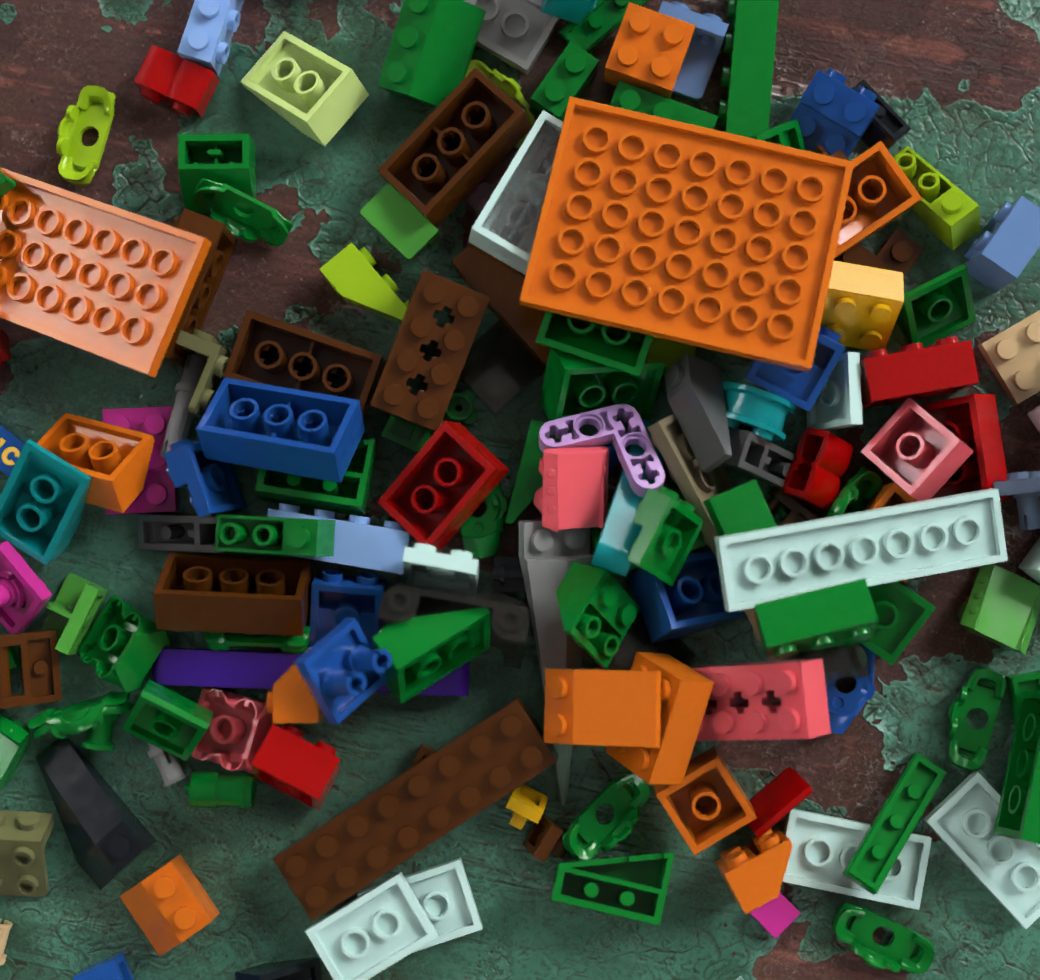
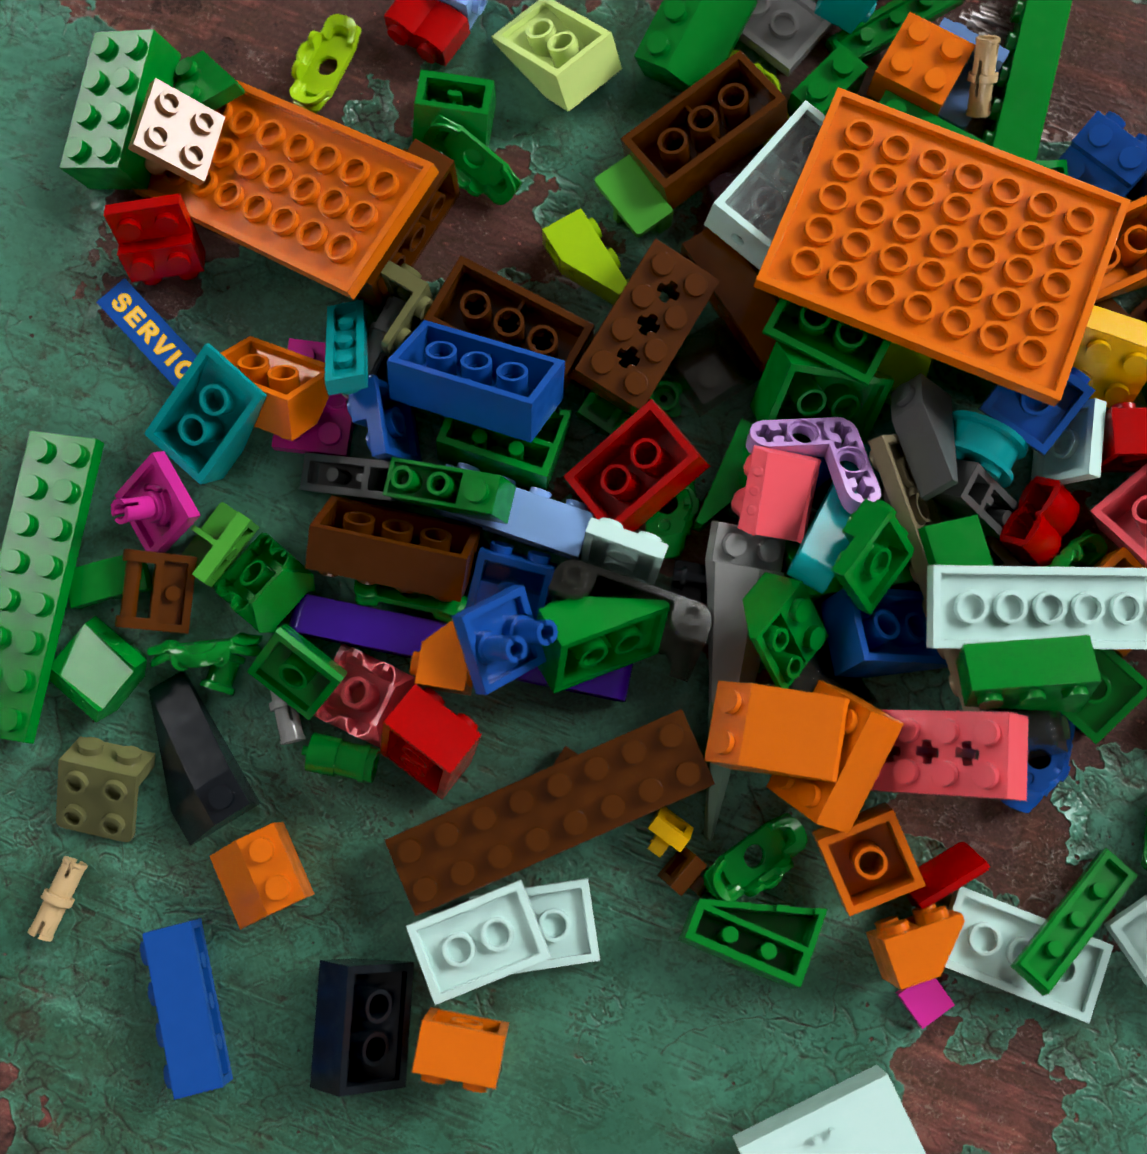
camera: 10 degrees right, 5 degrees down
green piece [832,903,935,974] -> none
none -> teal plate [324,299,368,395]
none -> tan pin [965,35,1001,118]

